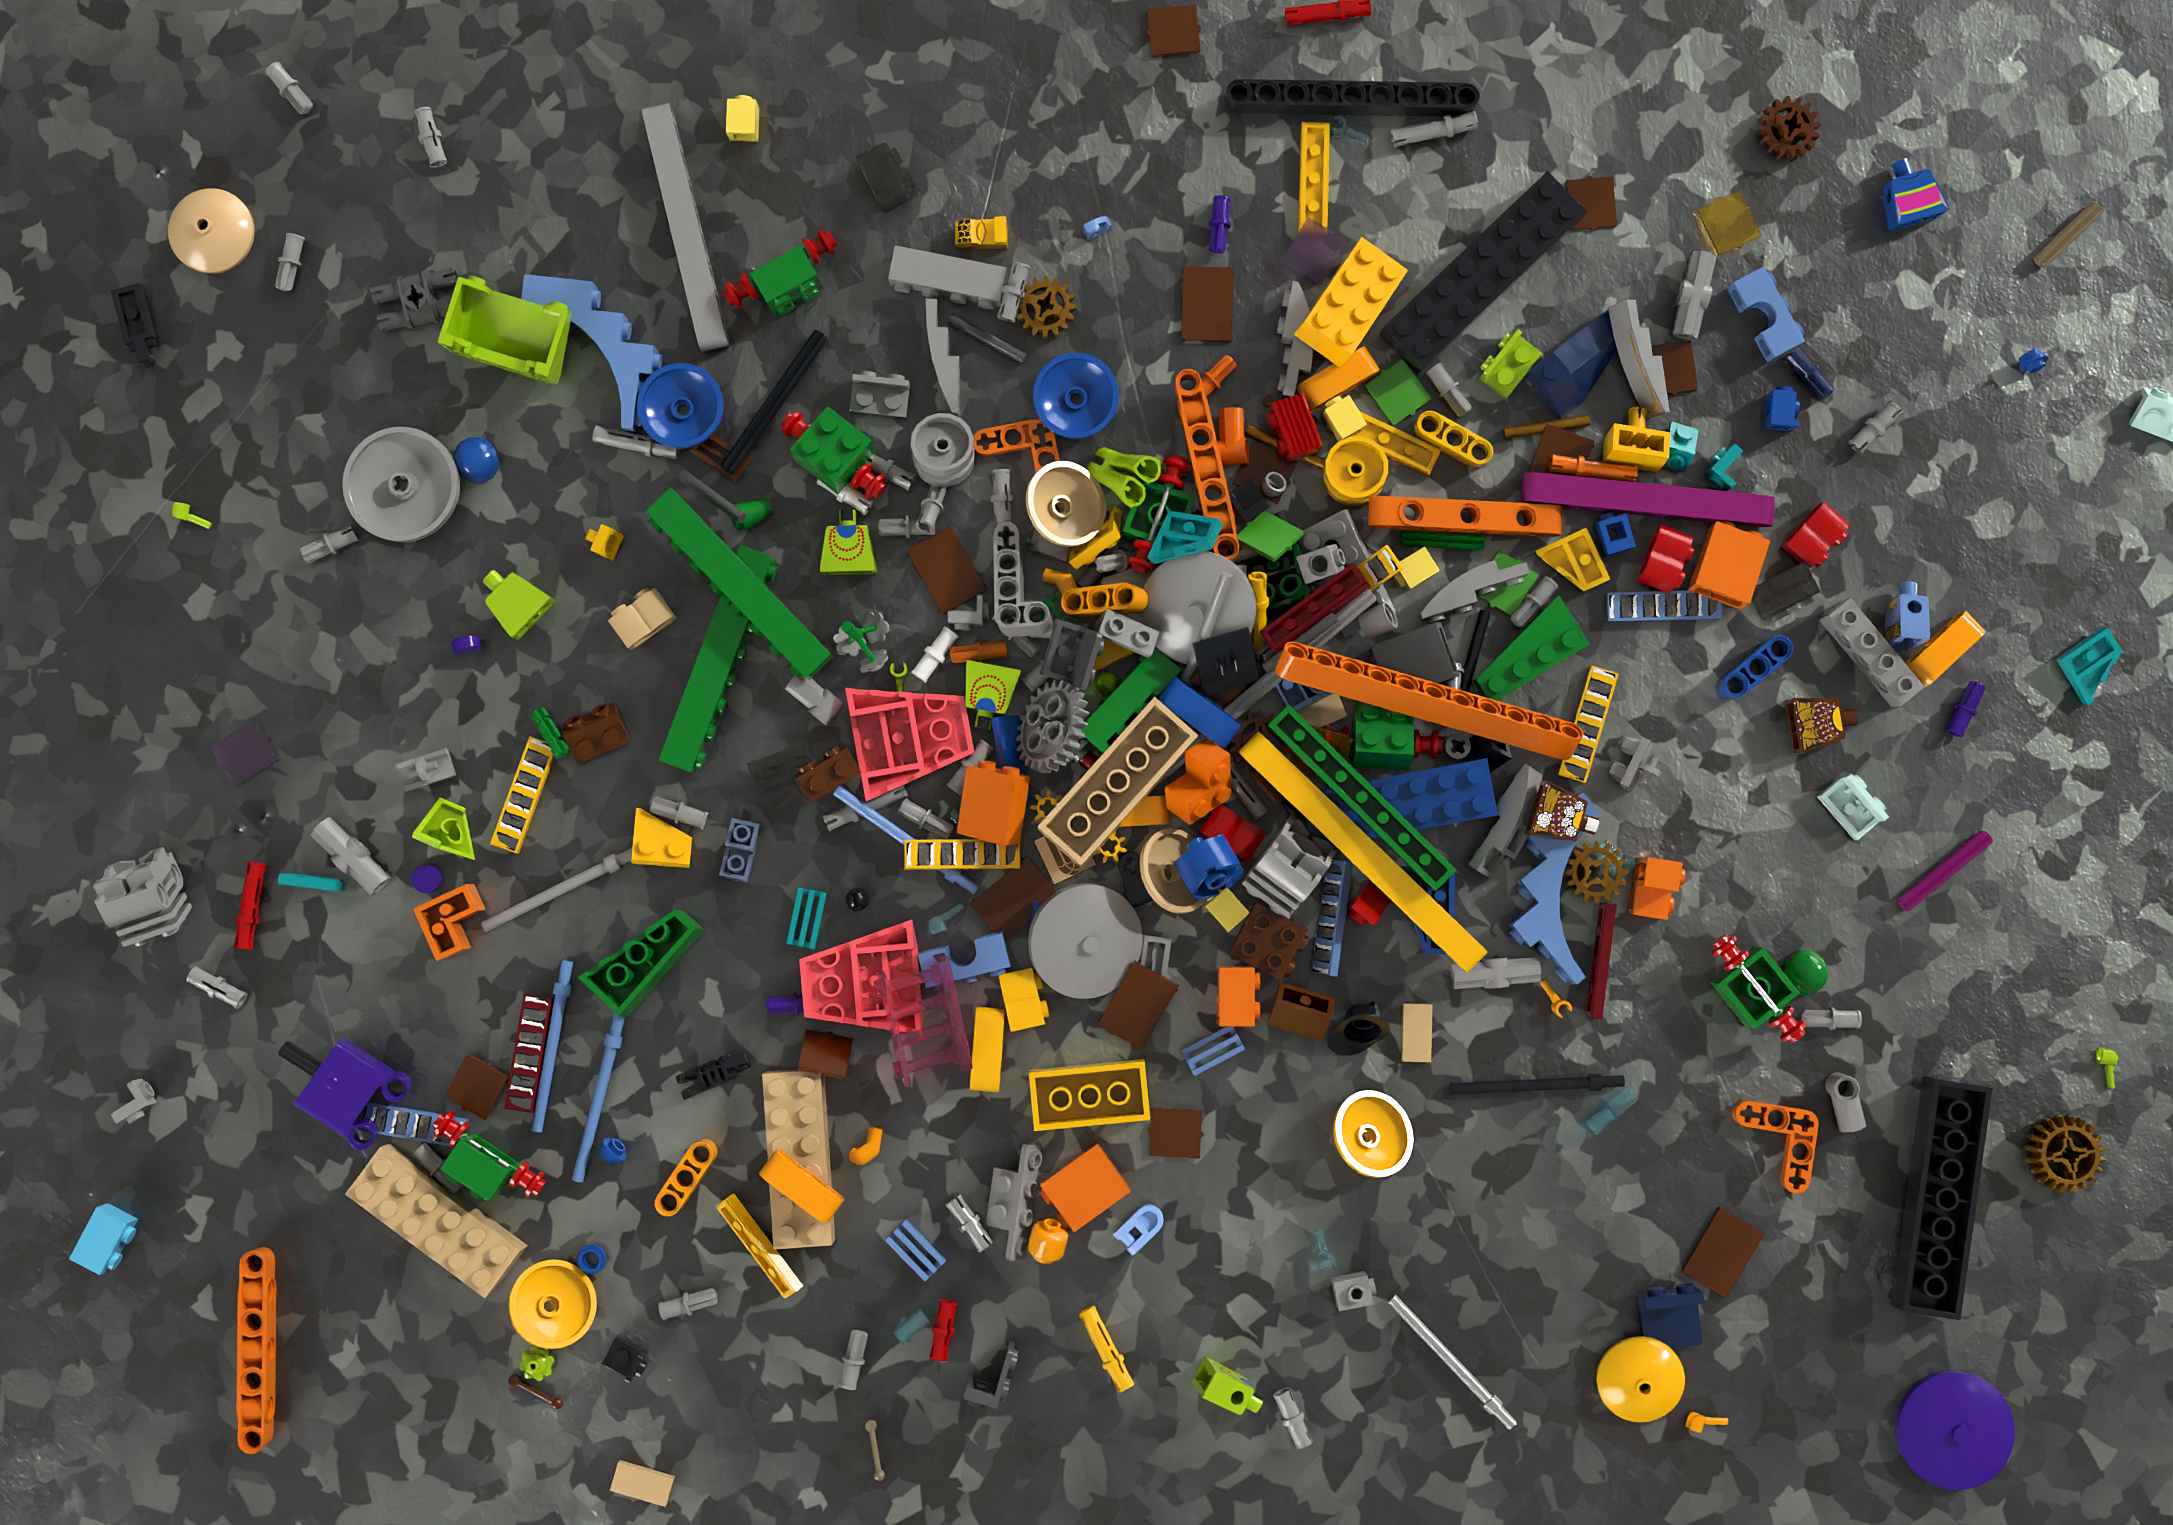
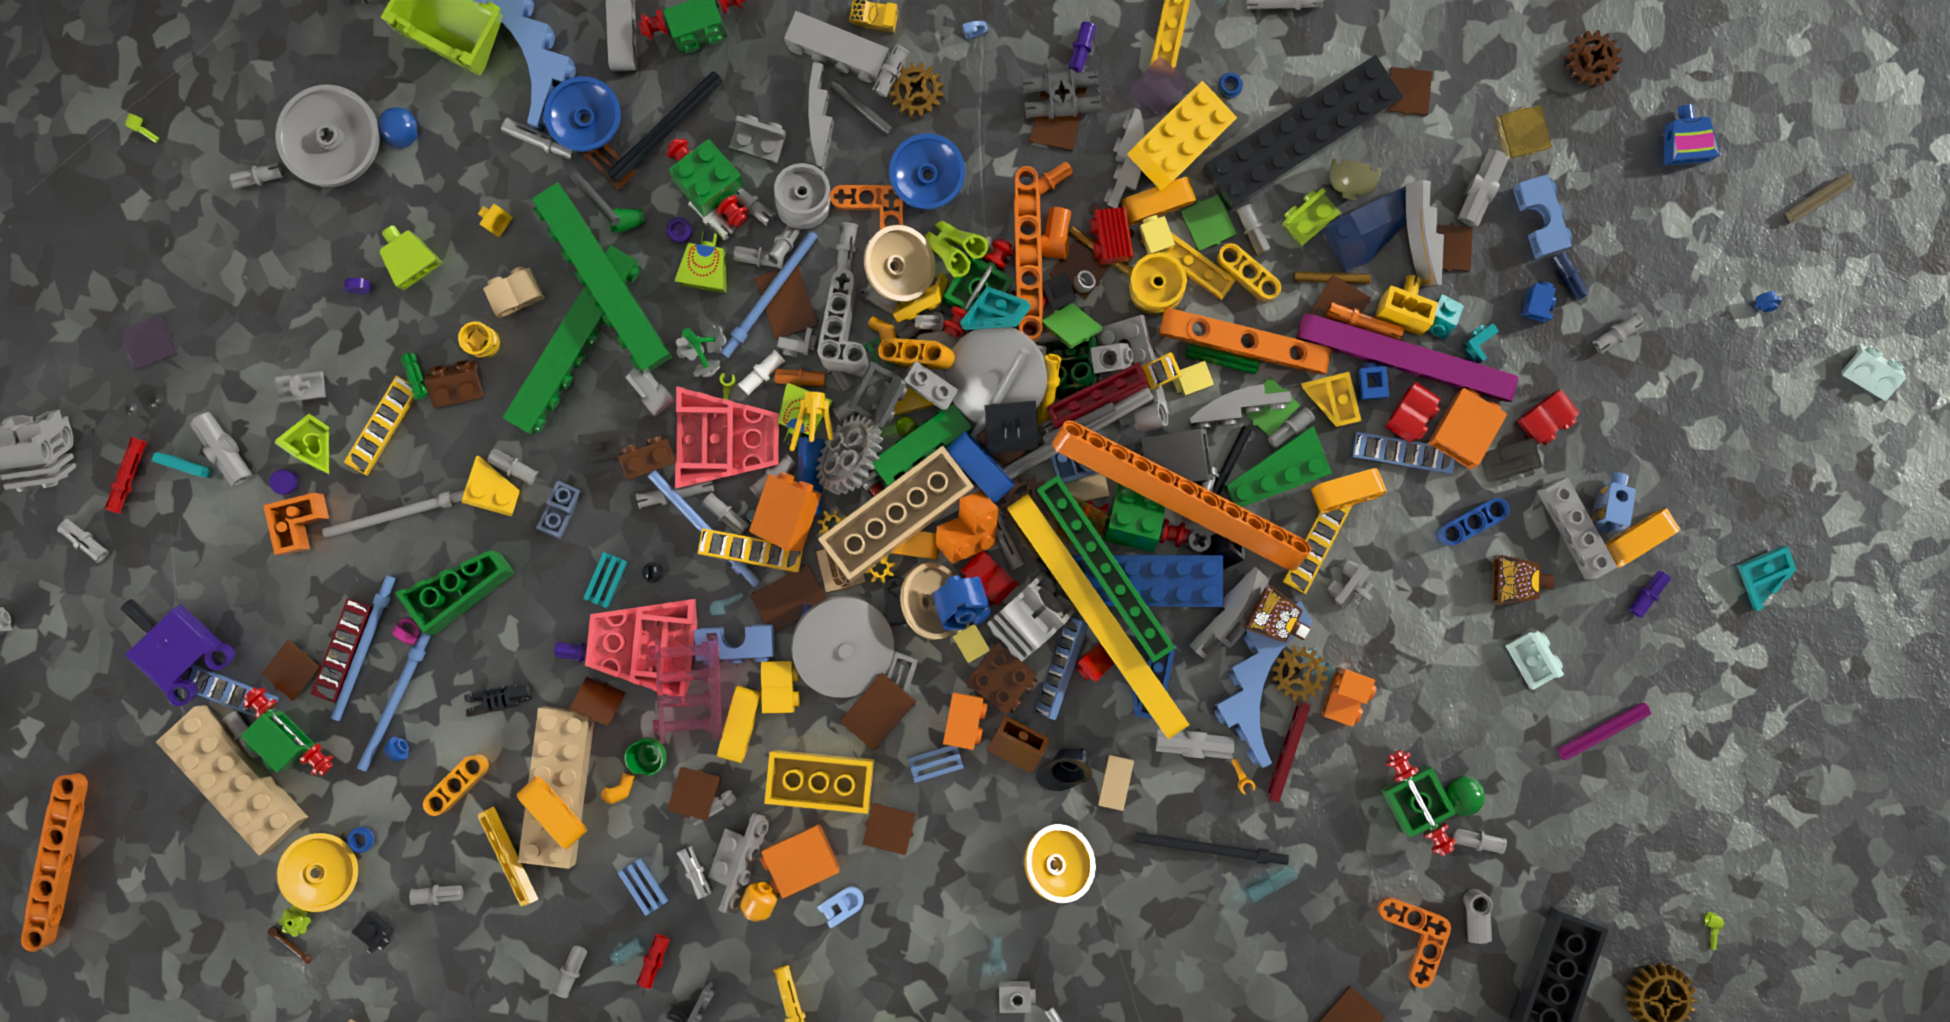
camera: 10 degrees right, 0 degrees up
none -> dark pink tile [392,617,421,645]
none -> yellow wheel [458,322,500,359]
none -> green hair [624,737,667,777]
none -> dark purple tile [666,217,692,244]
none -> reddish brown piece [667,767,721,821]
none -> light grey axle [689,790,737,825]
none -> medium blue bar [721,230,818,358]
none -> yellow plant [790,392,833,451]
none -> dark grey pin [1022,69,1101,119]
none -> blue plate [1217,73,1243,98]
none -> light orange beam [1311,468,1387,514]
none -> olive cylinder [1329,159,1382,201]

